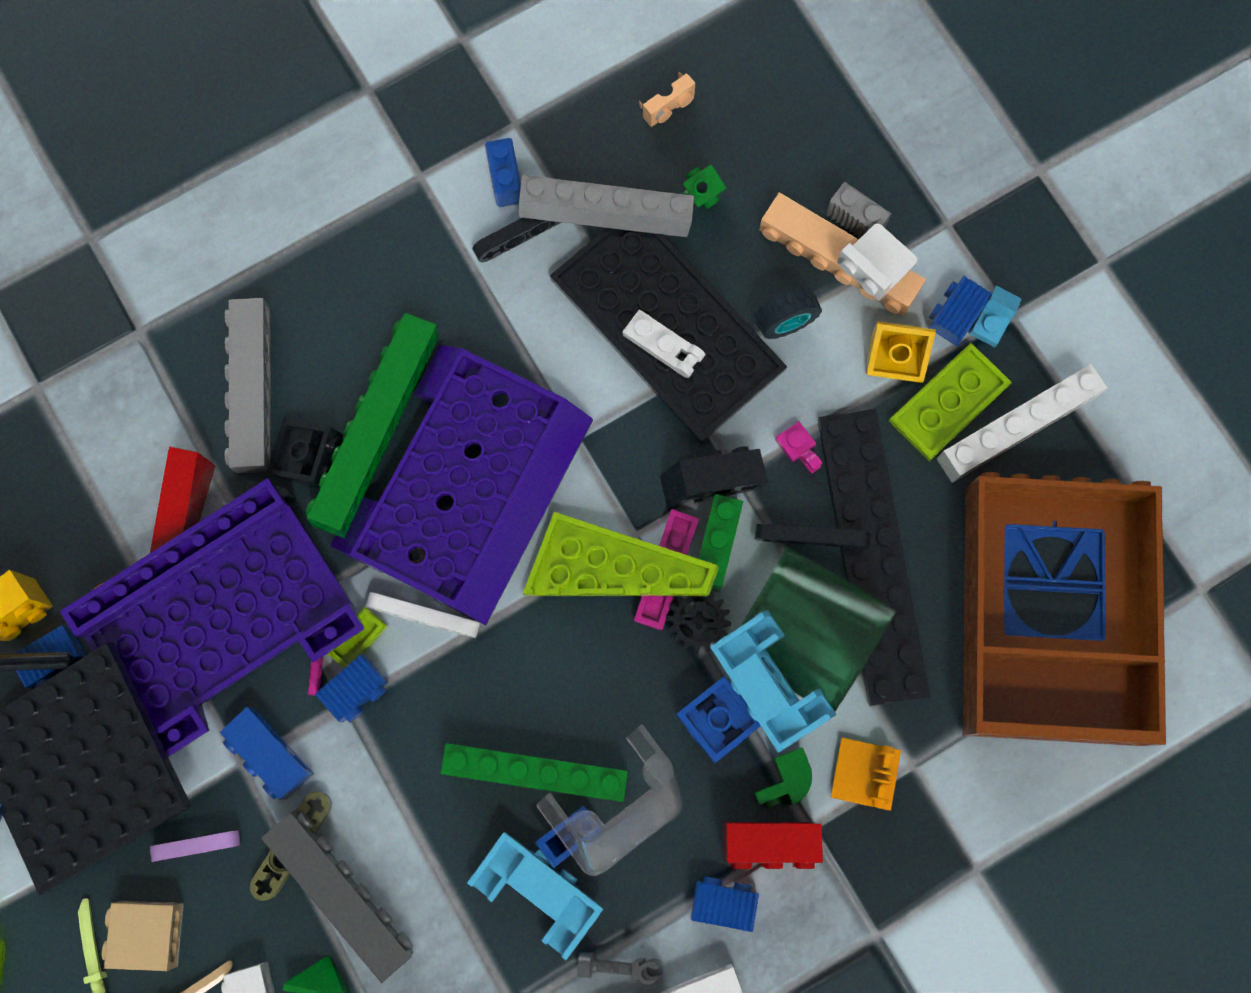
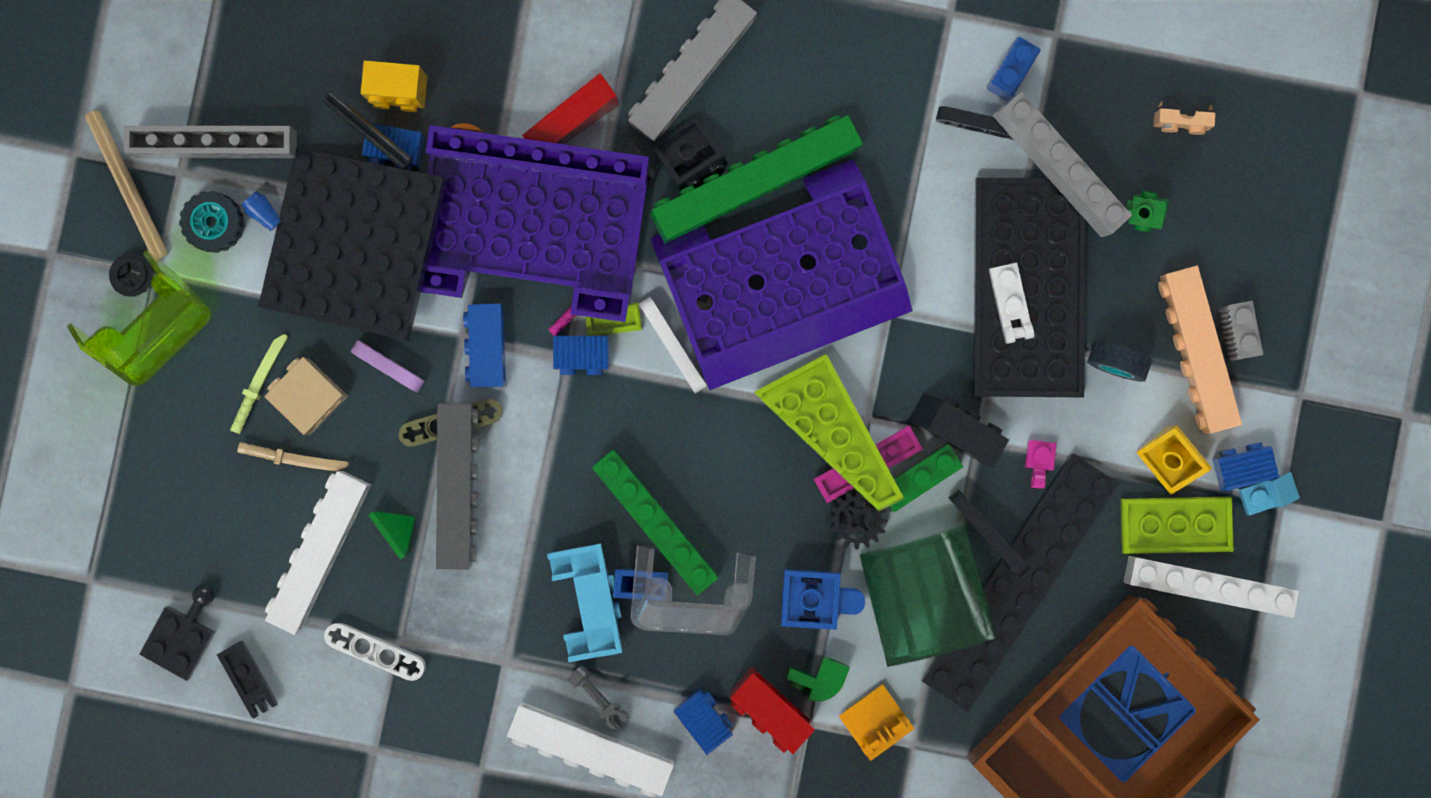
camera: 45 degrees right, 10 degrees up
medium azure bracket [710,610,837,753] -> none
white bracket [837,224,917,301] -> none

